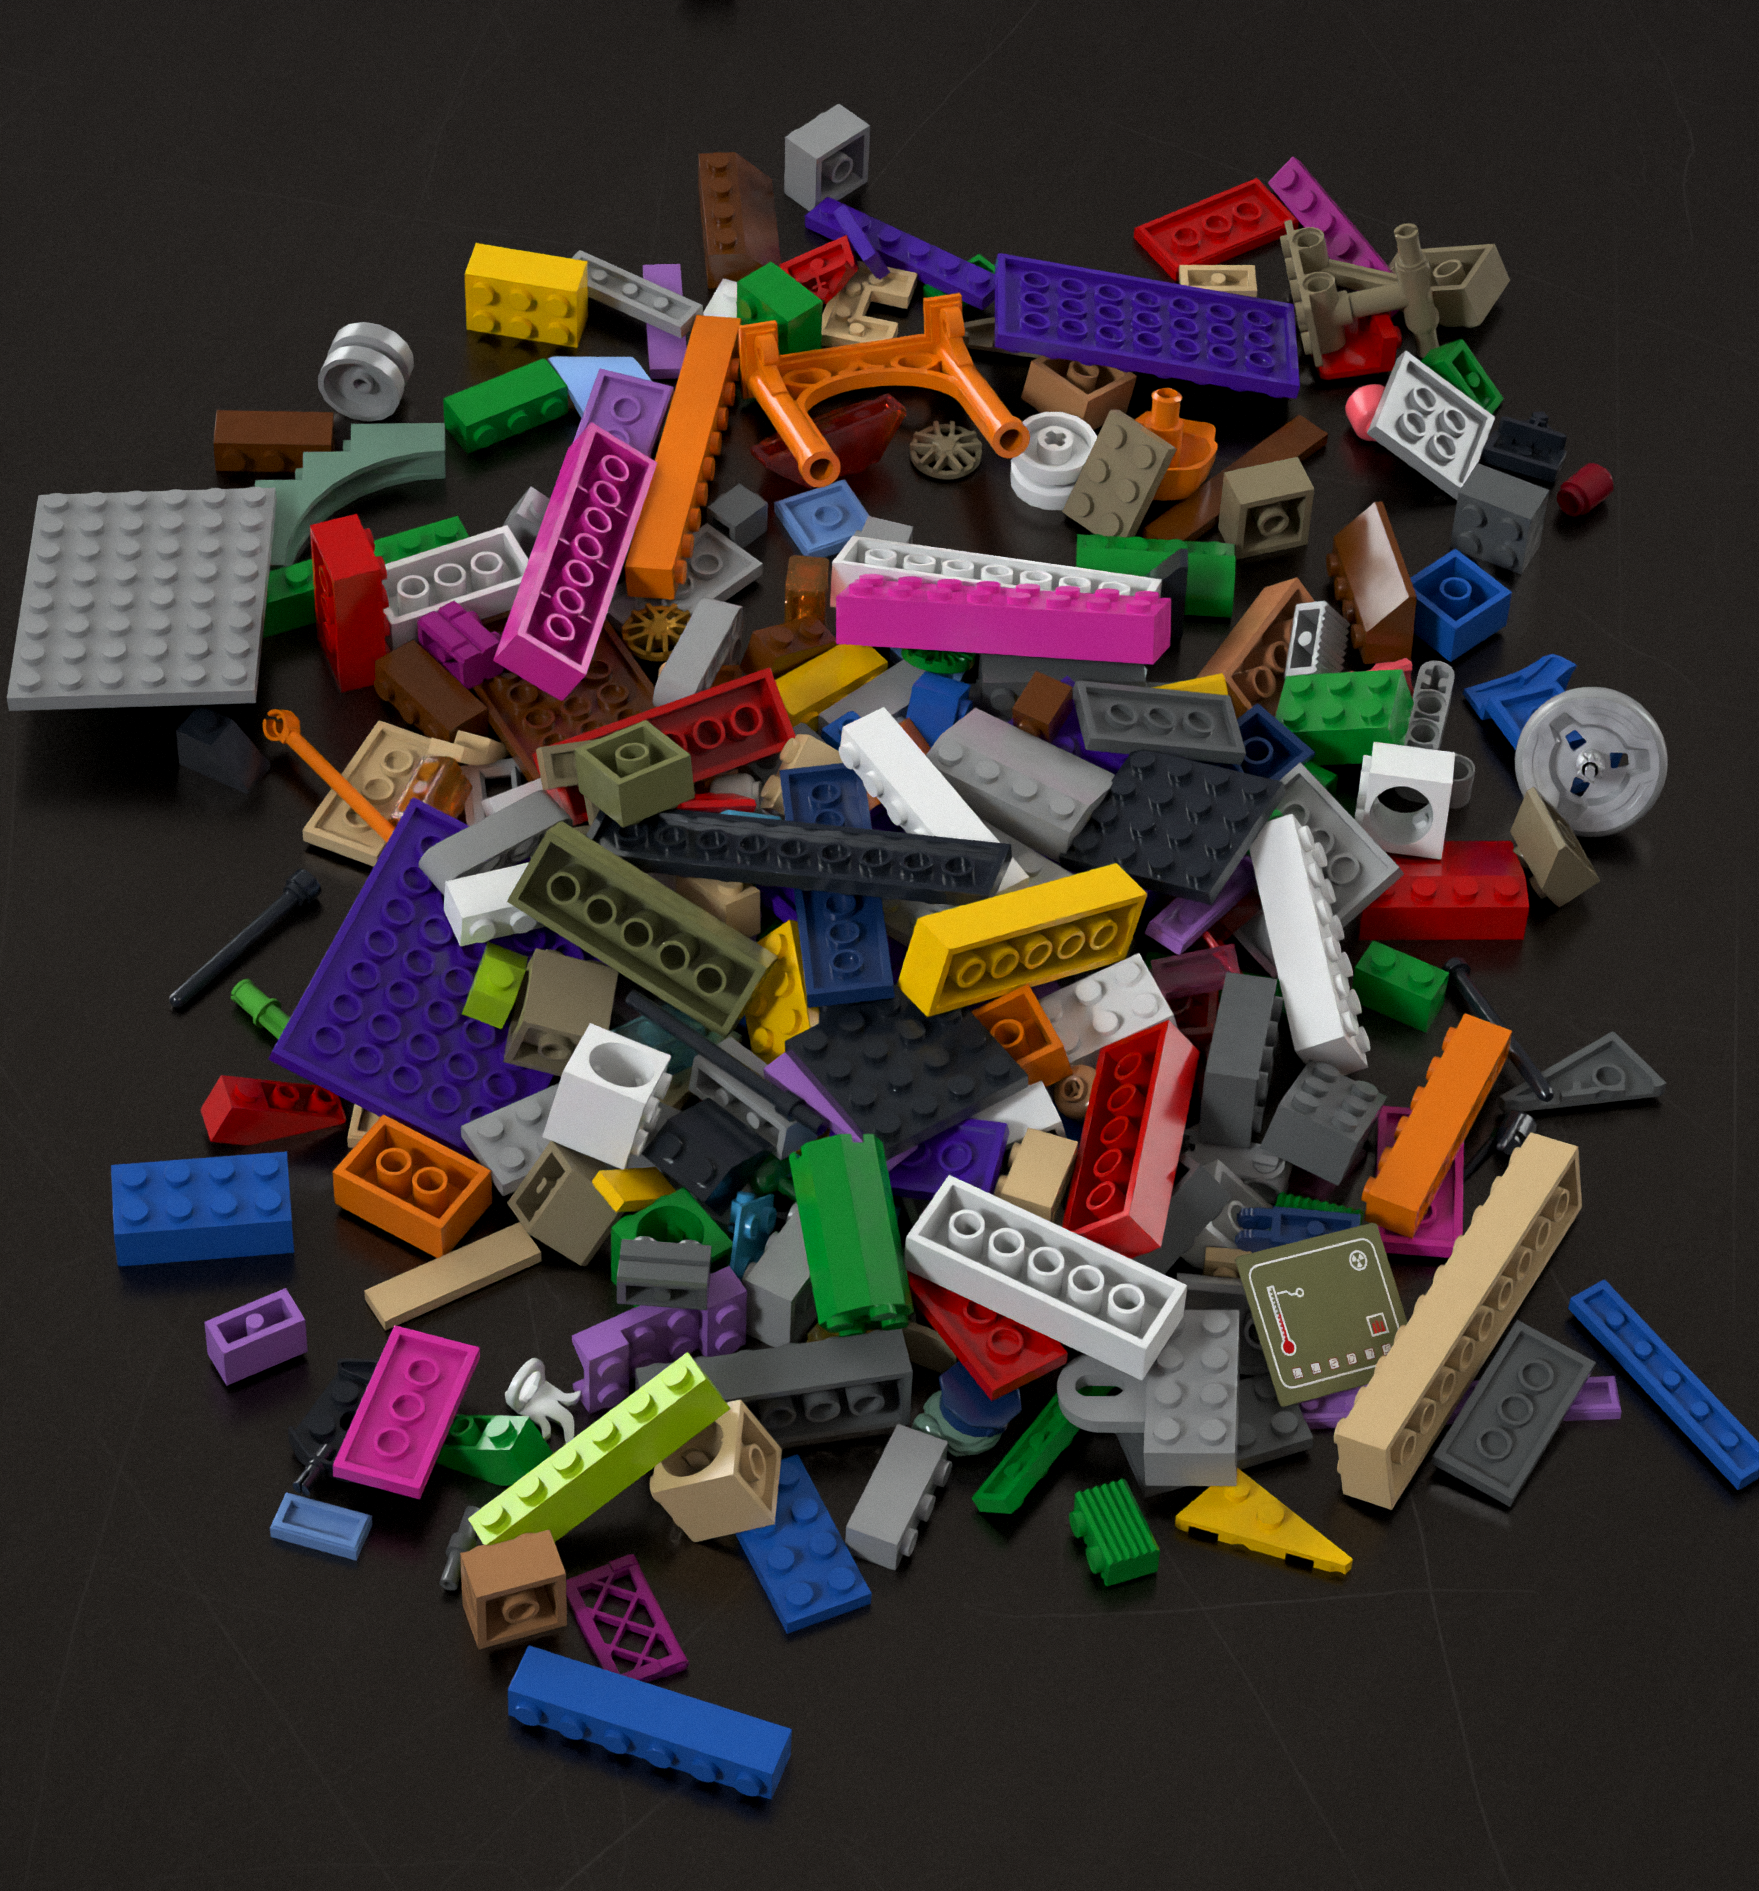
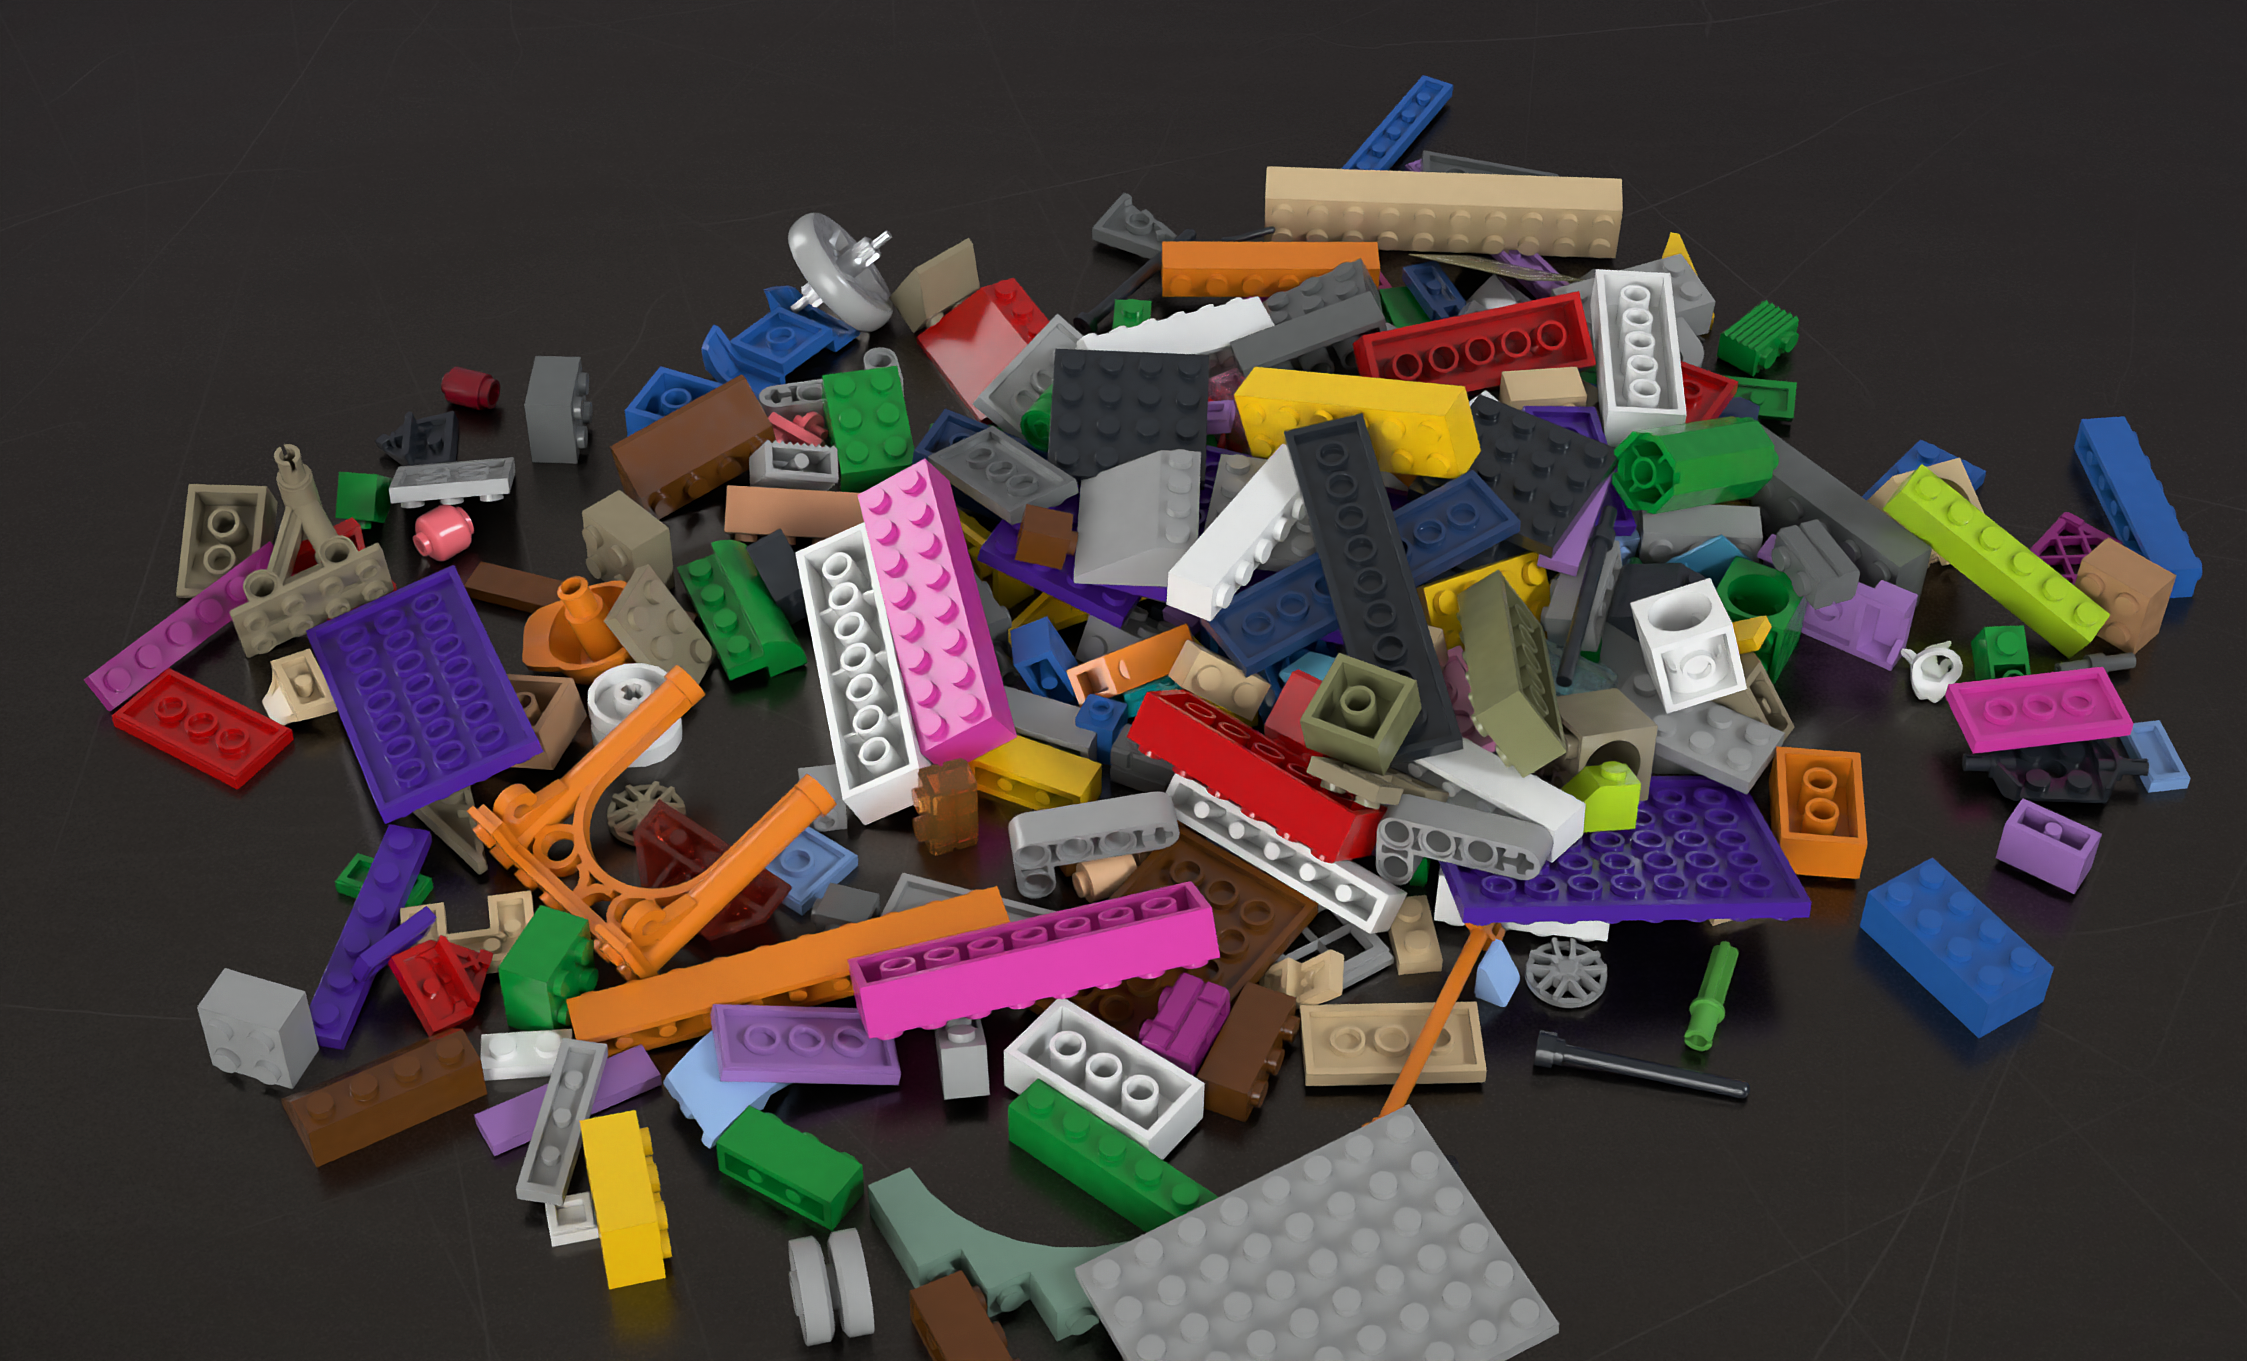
camera: 115 degrees left, 5 degrees down
red slope [200,1075,346,1146] -> none
red brick [310,514,390,693] -> none
tan tile [364,1222,541,1331] -> none
clear orange brick [388,756,473,828] -> none
pearl gold wheel [622,603,691,661] -> none
reddish brown brick [740,615,837,680] -> none
light grey brick [845,1424,952,1571] -> none
white brick [1355,742,1455,859] -> none

